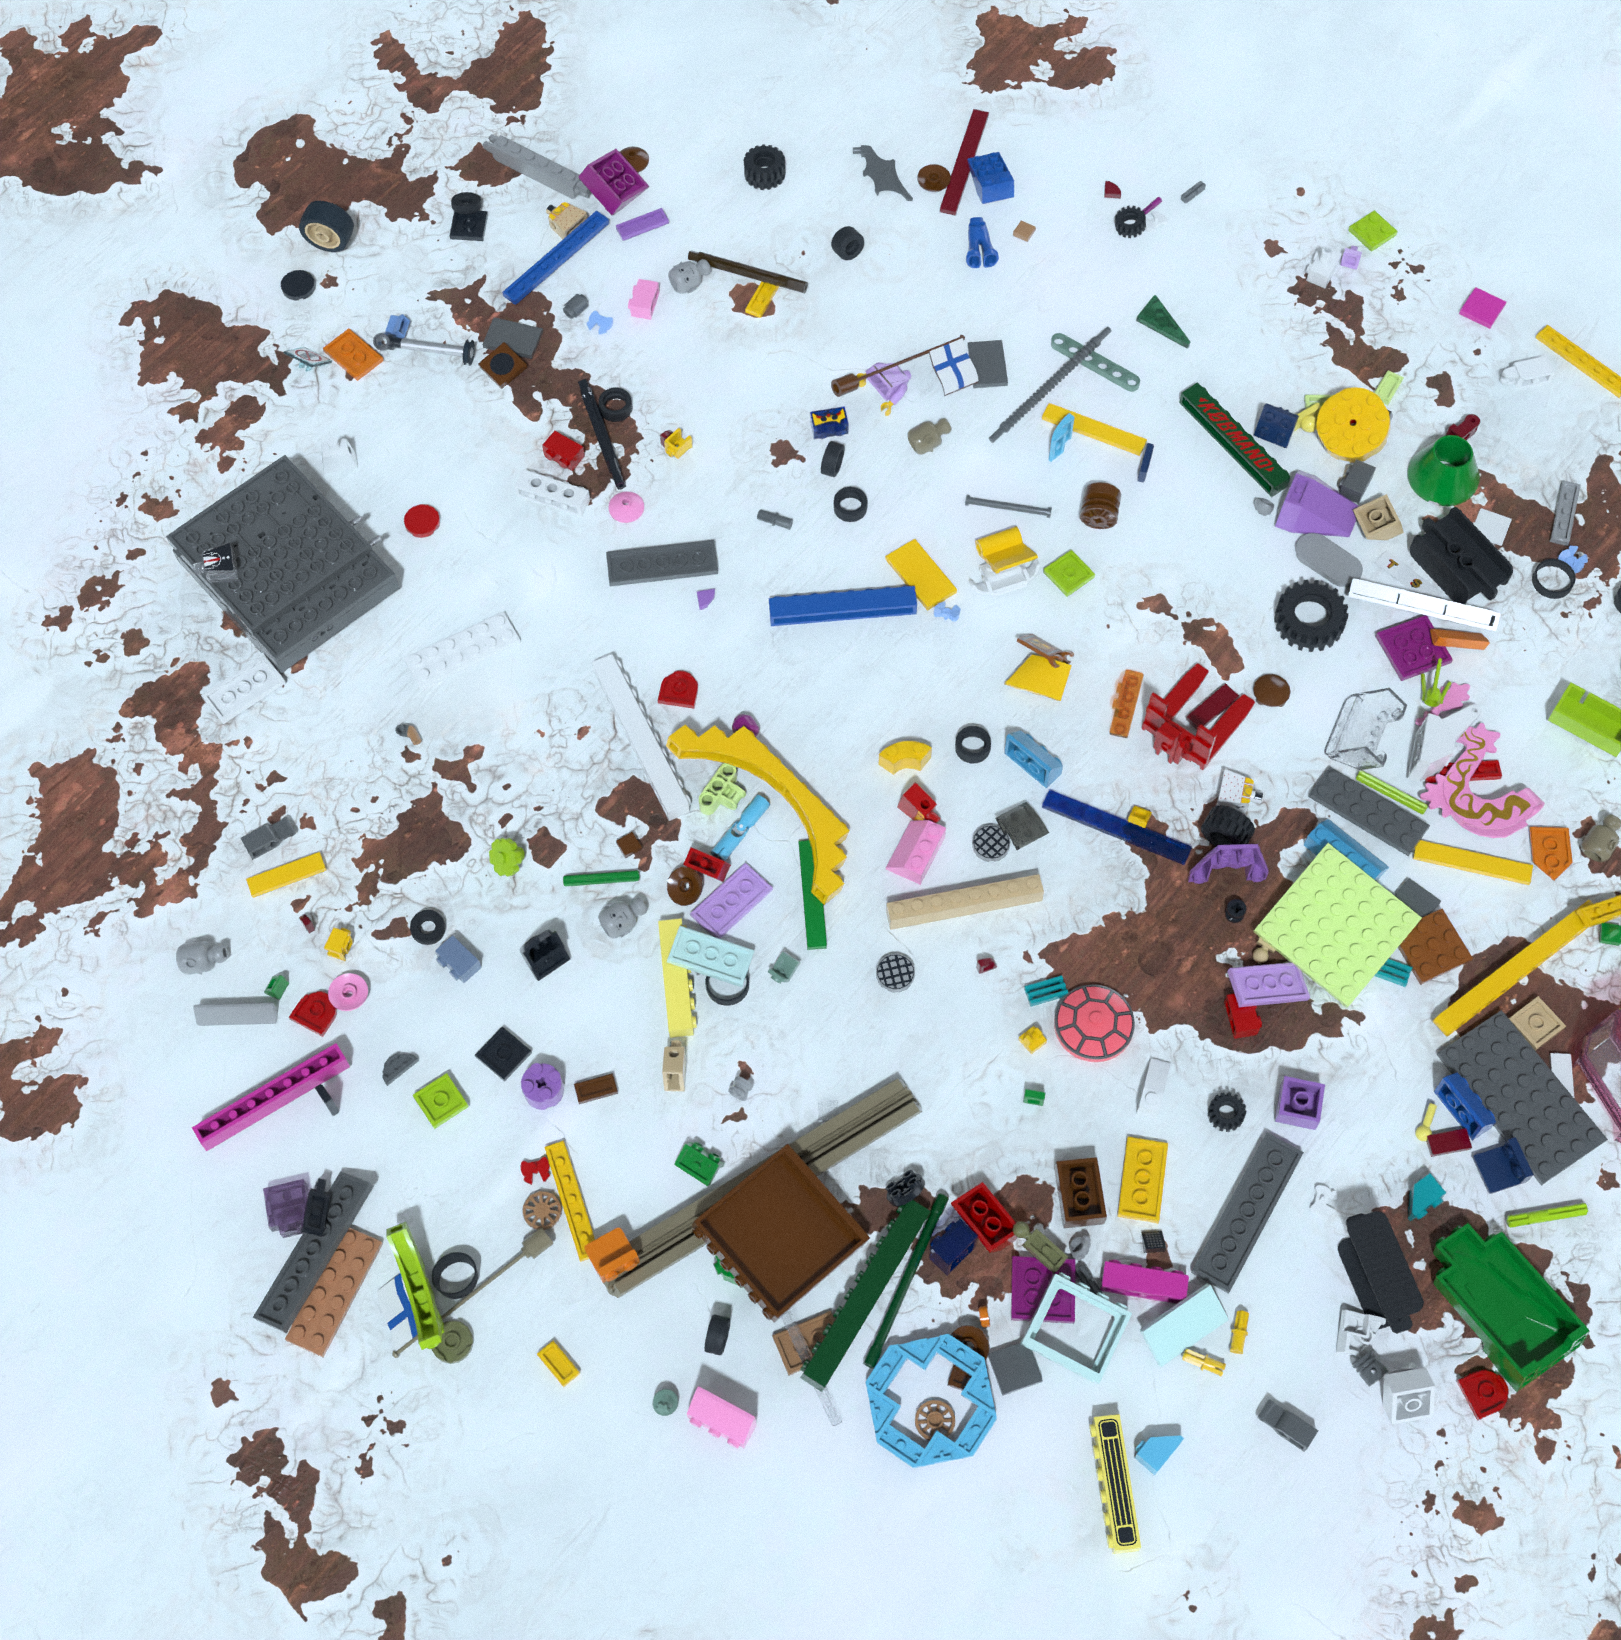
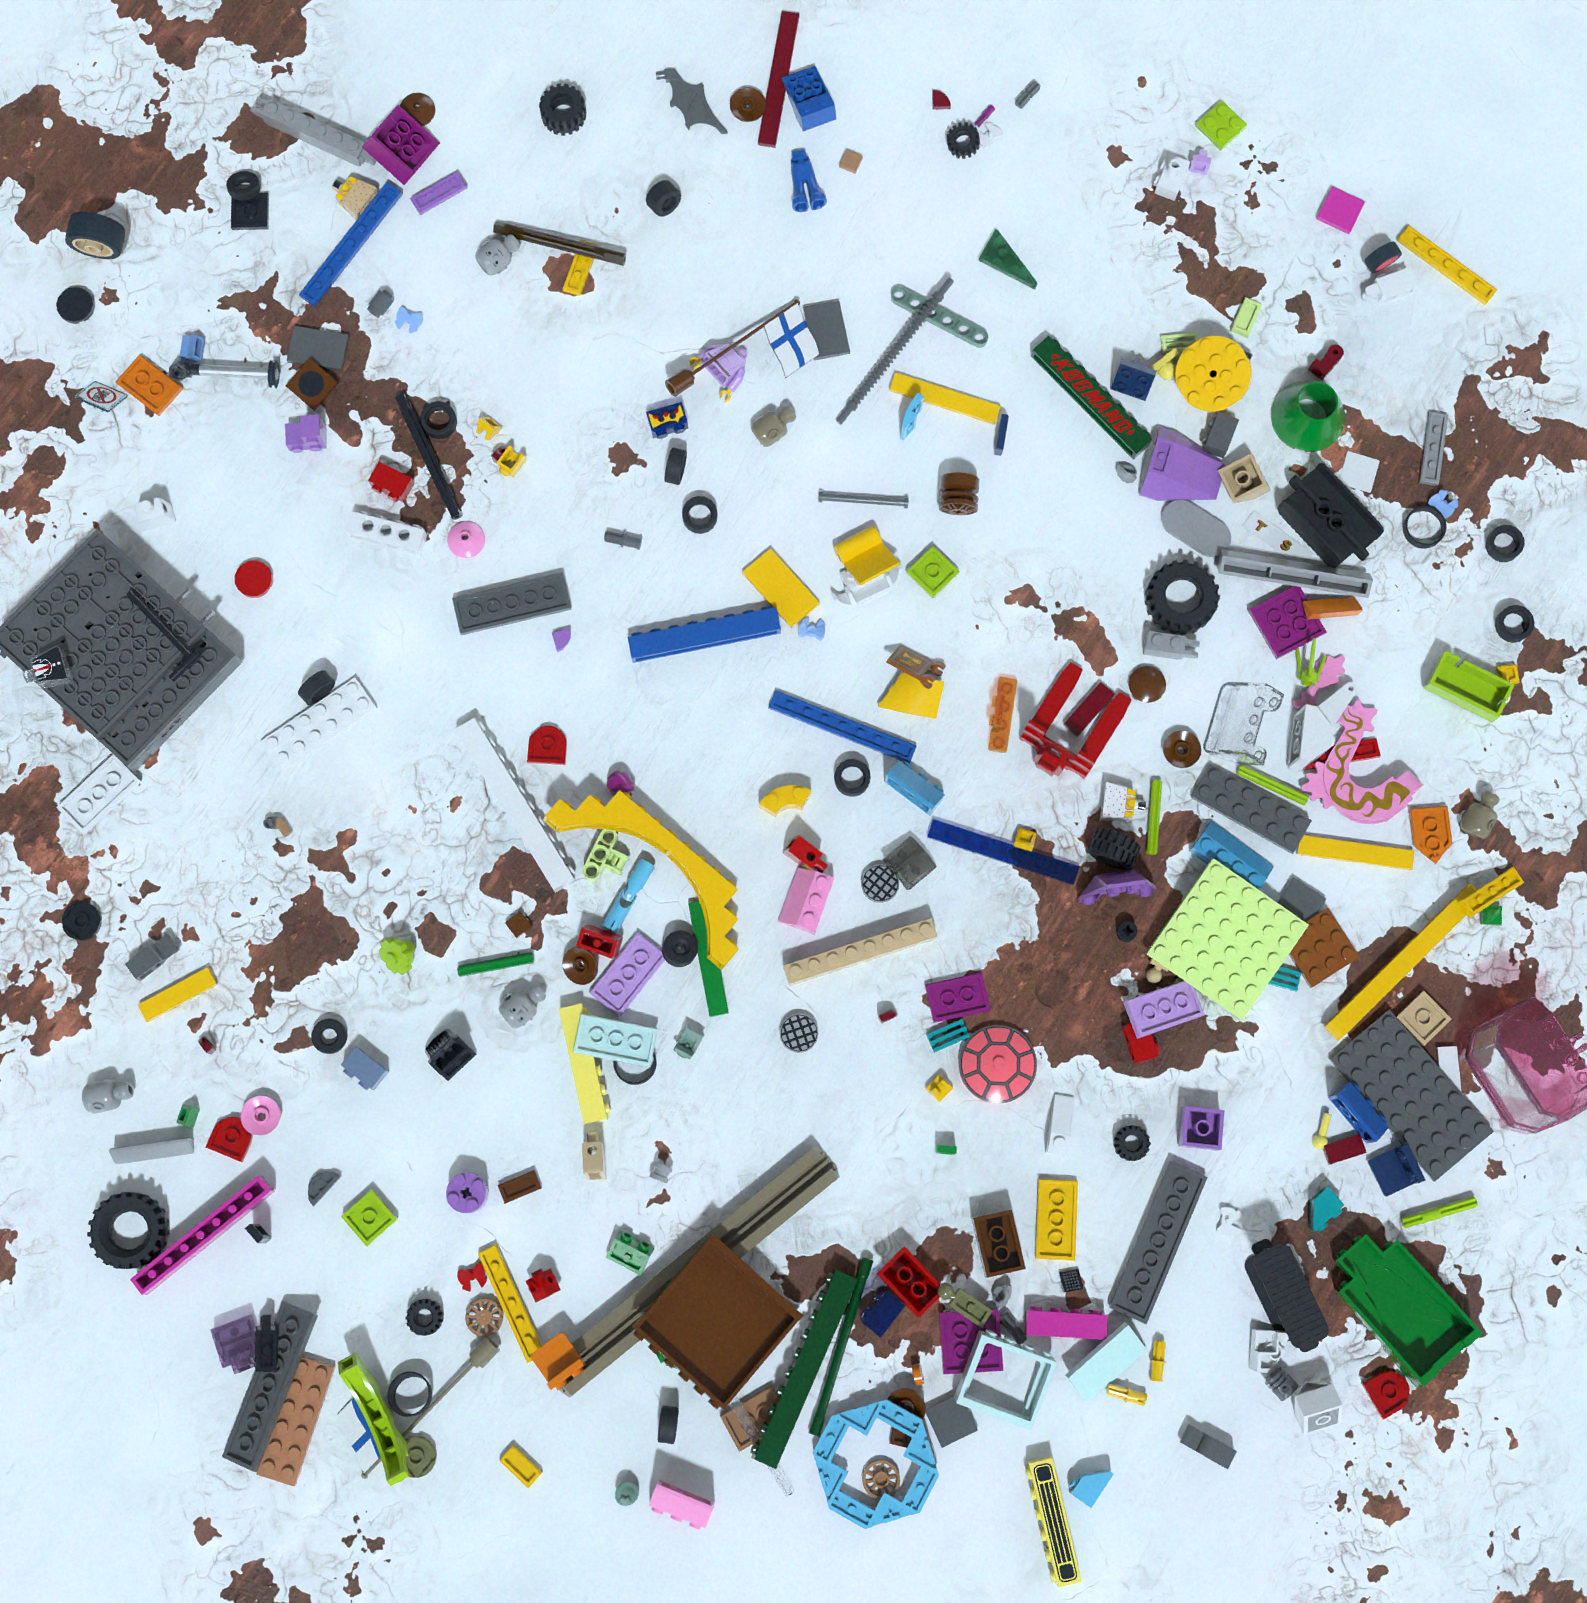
camera: 10 degrees left, 15 degrees up
yellow window [324,927,353,961] -> none
black tile [475,1027,532,1082] -> none
bright pink brick [628,279,660,320] -> none
black tile [885,1170,925,1206] -> none
none -> black tile [62,902,102,941]
none -> black tyre [87,1192,170,1269]
none -> black bar [126,590,203,682]
none -> medium lavender brick [285,414,327,453]
none -> black tyre [298,670,335,705]
none -> black tyre [405,1299,444,1336]
none -> yellow tile [476,416,502,441]
none -> red brick [525,1268,561,1303]
none -> black tyre [662,930,698,967]
none -> blue tile [768,690,917,764]
none -> magenta tile [925,972,990,1023]
none -> light grey hinge [1143,631,1200,660]
none -> lime axle [1146,780,1162,855]
none -> reddish brown dish [1163,731,1201,768]
none -> black wheel [1364,241,1402,273]

